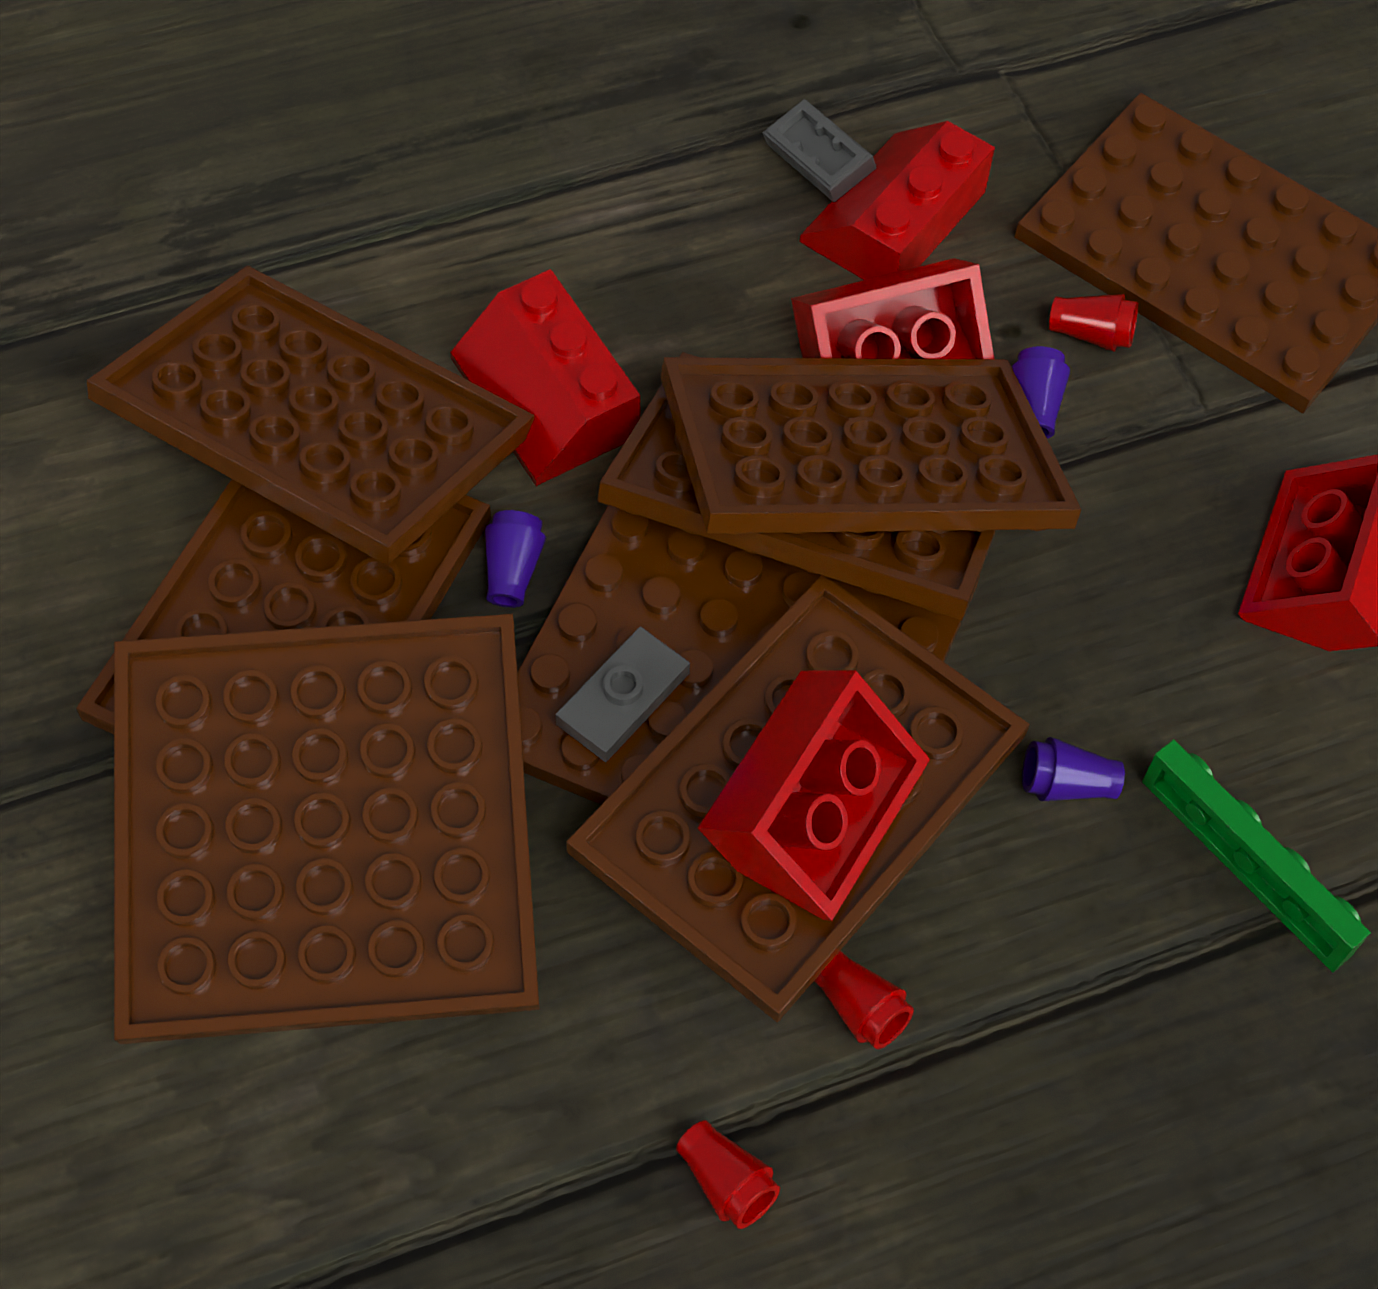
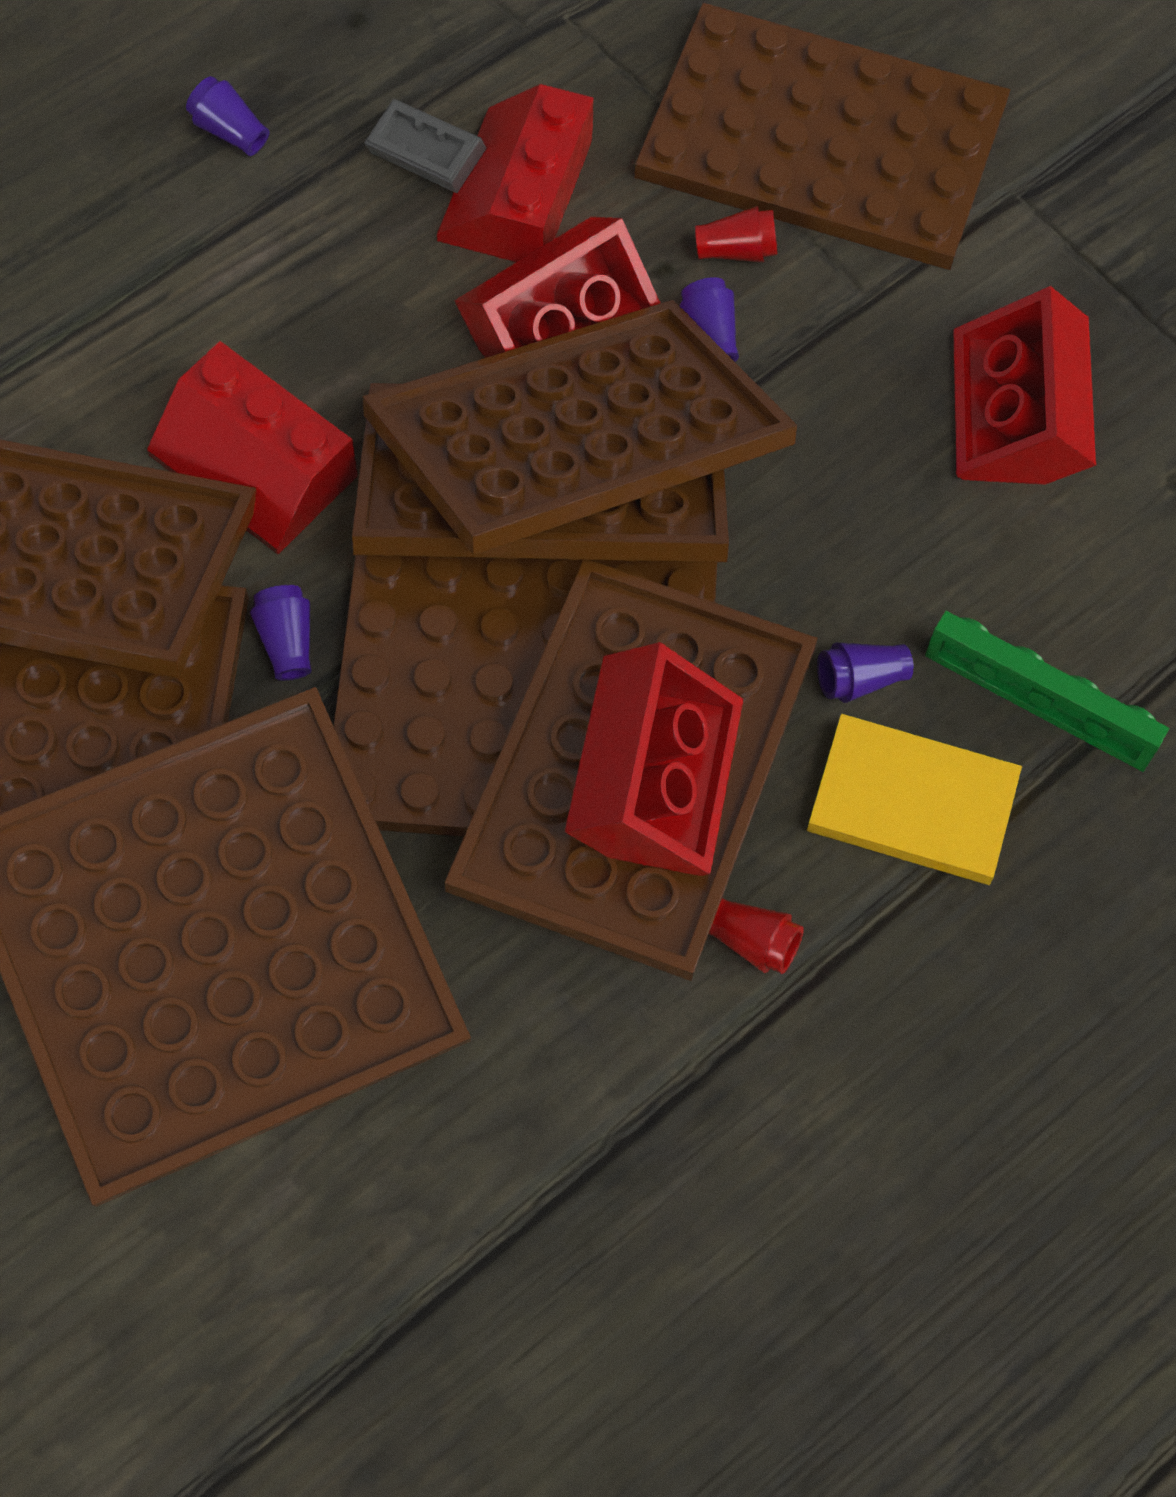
camera: 20 degrees left, 5 degrees up
dark grey plate [555,626,690,762] -> none
red cone [676,1120,780,1229] -> none
none -> dark purple cone [186,76,270,156]
none -> yellow tile [807,713,1022,885]

